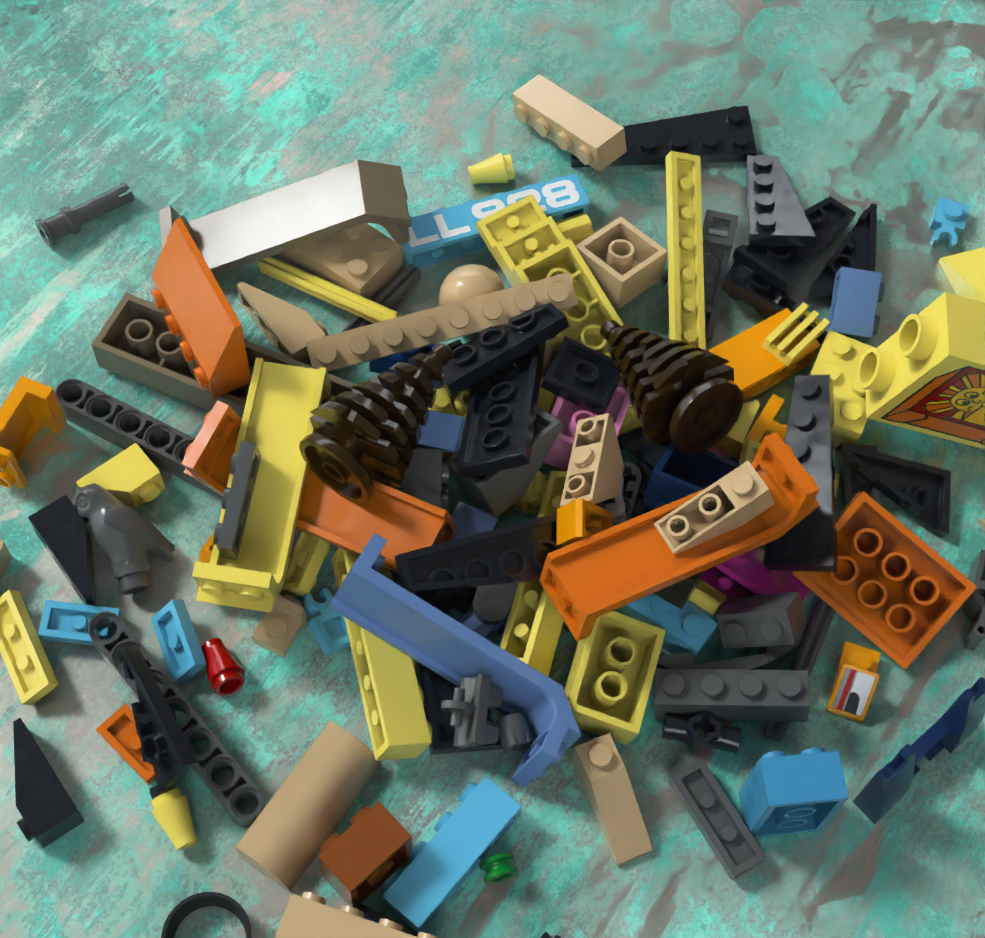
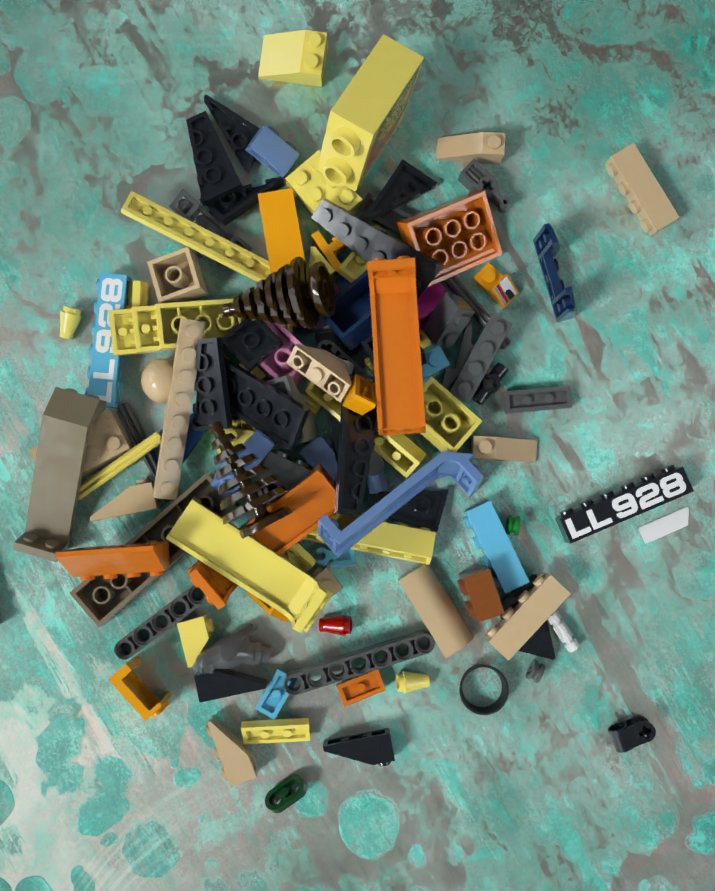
camera: 60 degrees left, 25 degrees up
black wing [121,644,198,799] -> none
medium azure plate [151,599,207,683] -> none
dark grey plate [213,441,261,560] -> none
dark grey hips [441,674,503,748] -> none
dark grey hose [495,713,532,754] -> none
tan brick [512,74,627,172] -> none
black wing [570,106,757,168] -> none
tan slope [654,461,775,555] -> none
dark azure brick [738,747,849,837] -> none
wing [745,155,816,247] -> none
light yellow tile [761,302,830,367] -> none
medium azure plate [930,197,970,252] -> none

